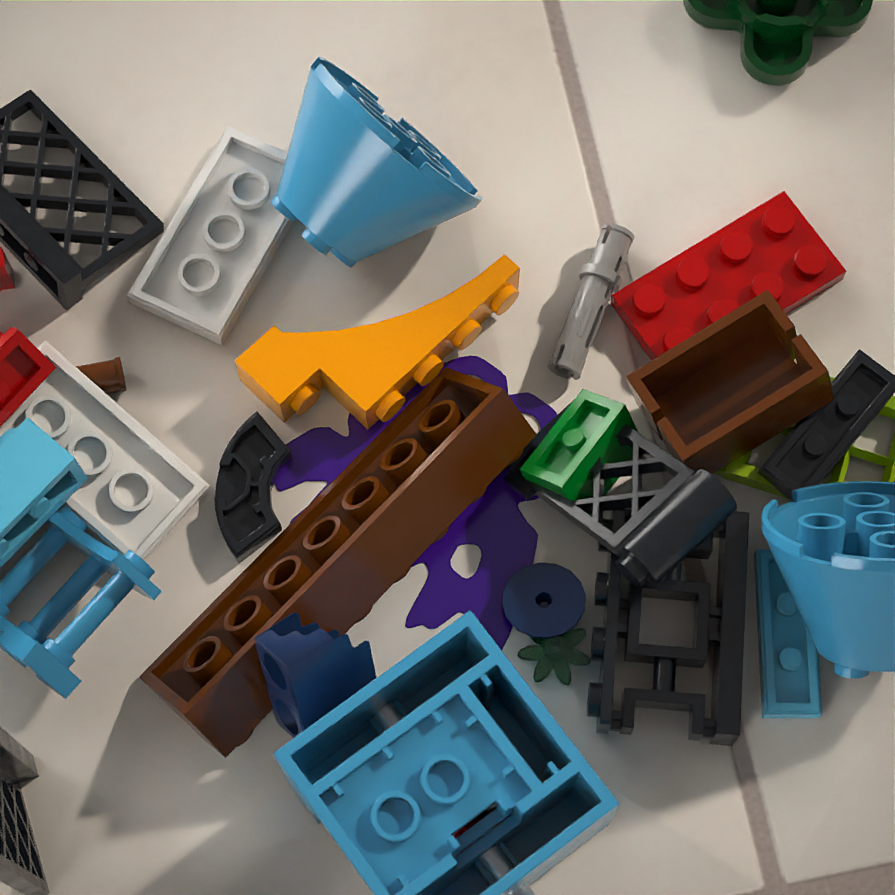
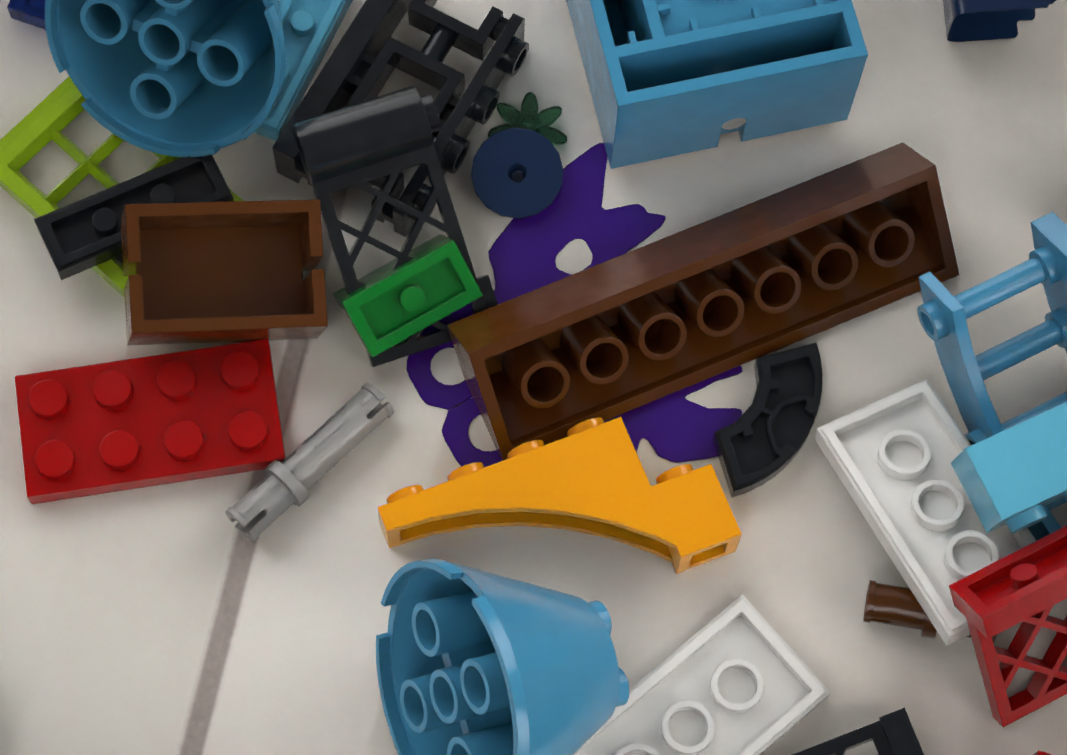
camera: 160 degrees left, 0 degrees up
dark blue piece [254,612,377,738] -> none

